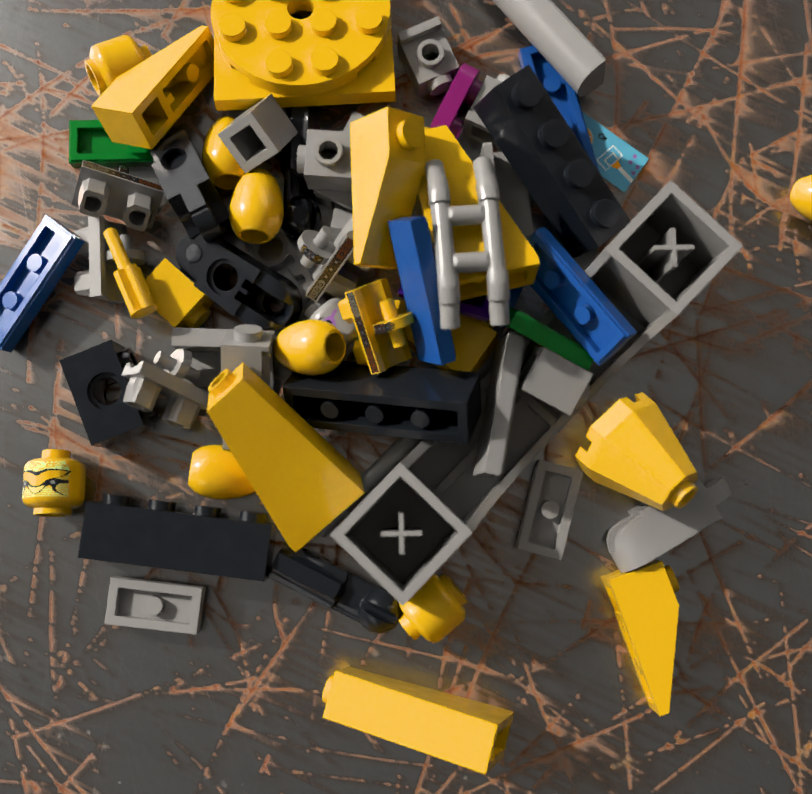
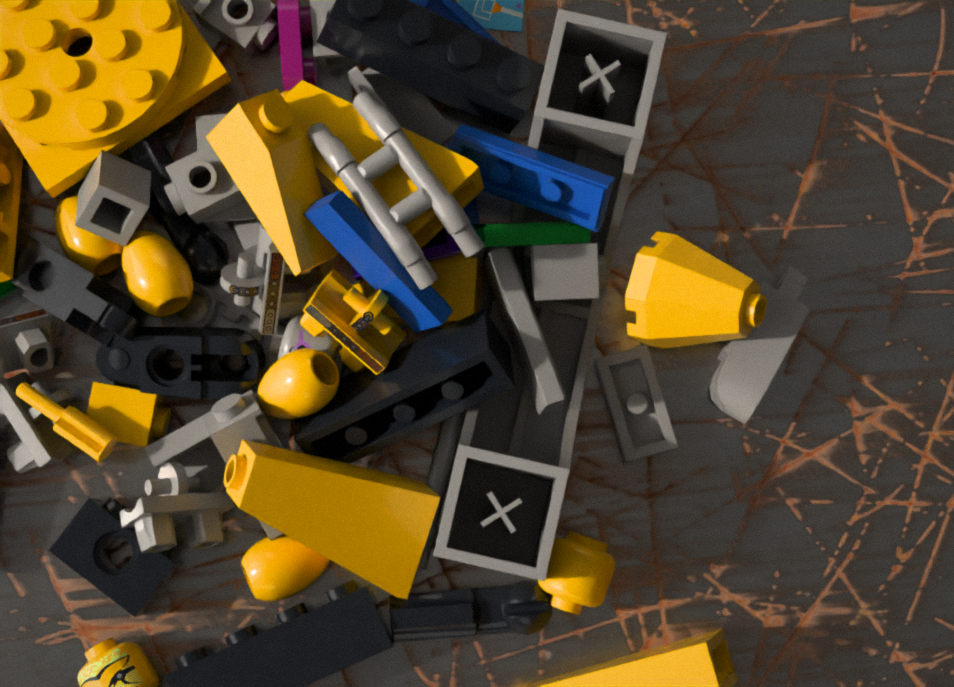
camera: 30 degrees left, 0 degrees up
yellow slope [600,559,679,716] -> none

